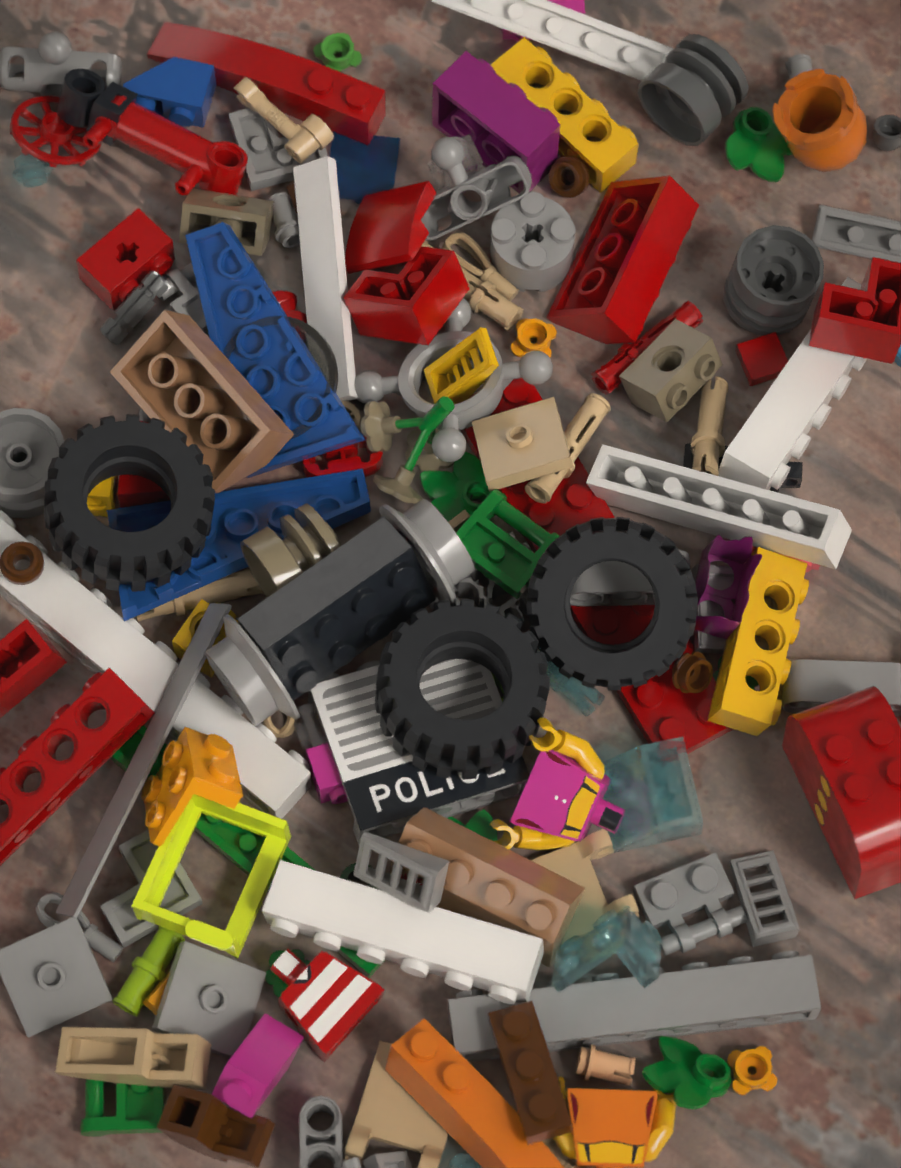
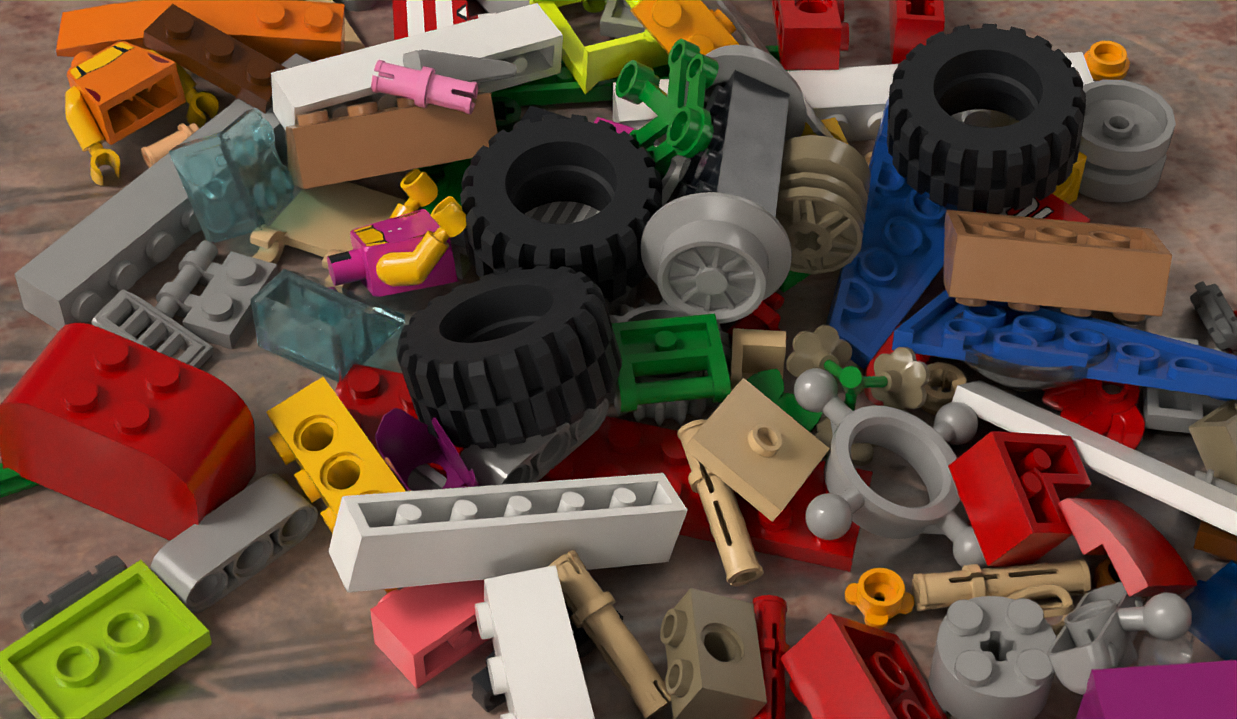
camera: 135 degrees right, 20 degrees down
yellow slope [423,327,499,404] -> none
green plate [642,1036,731,1109] -> none
reddish brown plate [672,651,713,693] -> none
light orange plate [727,1046,777,1095] -> none
none -> bright pink pin [371,60,479,115]
none -> green plant [616,39,719,180]

